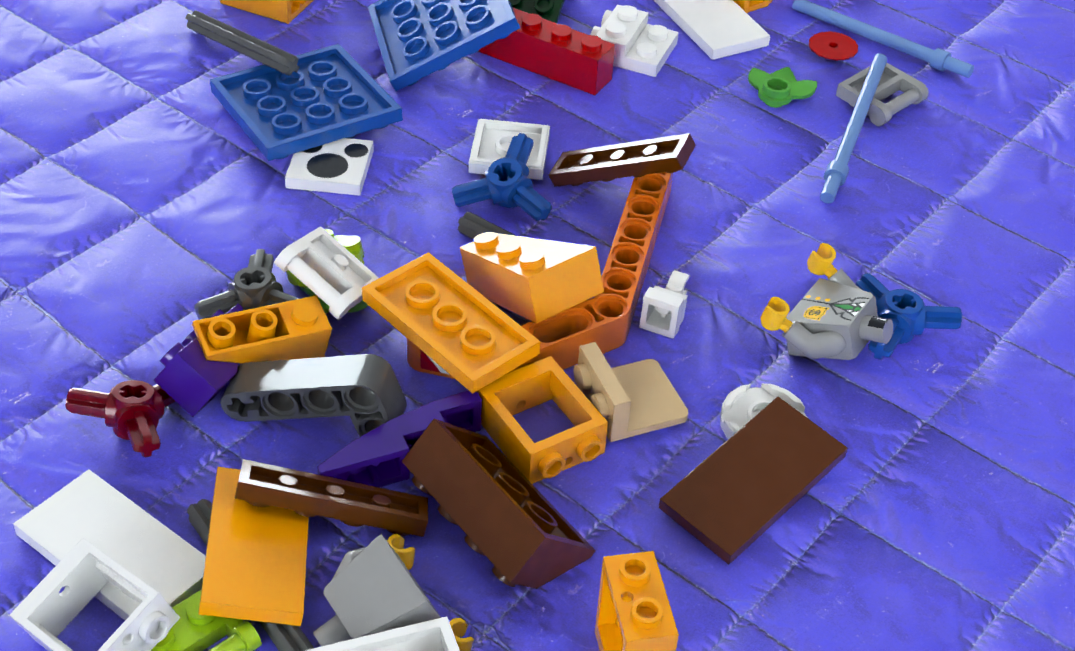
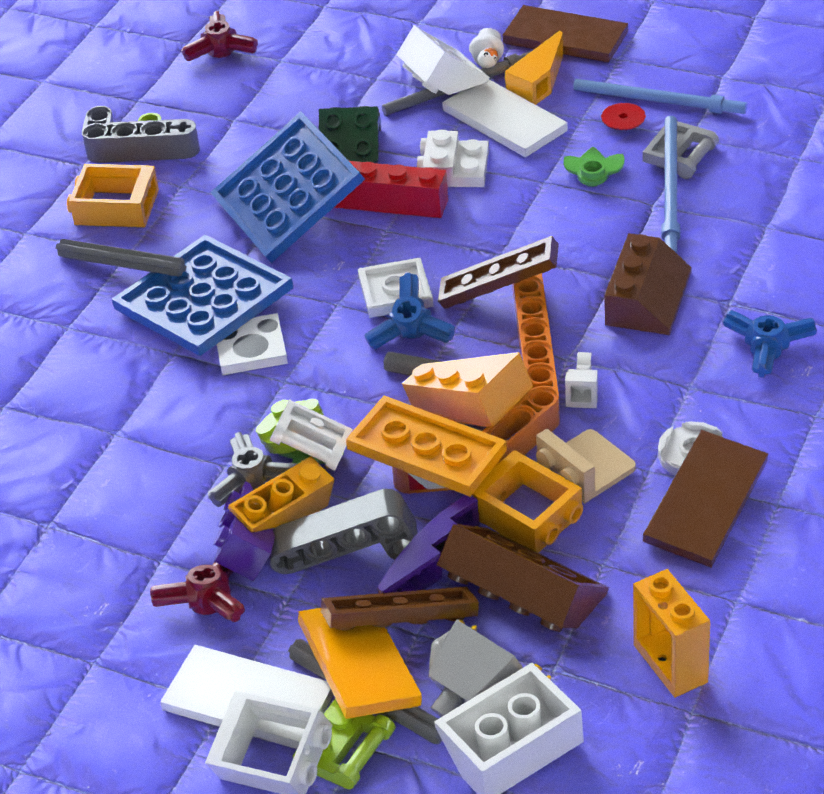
camera: 10 degrees left, 0 degrees up
light grey torso [761,243,893,360] -> none
none -> reddish brown slope [604,233,692,335]

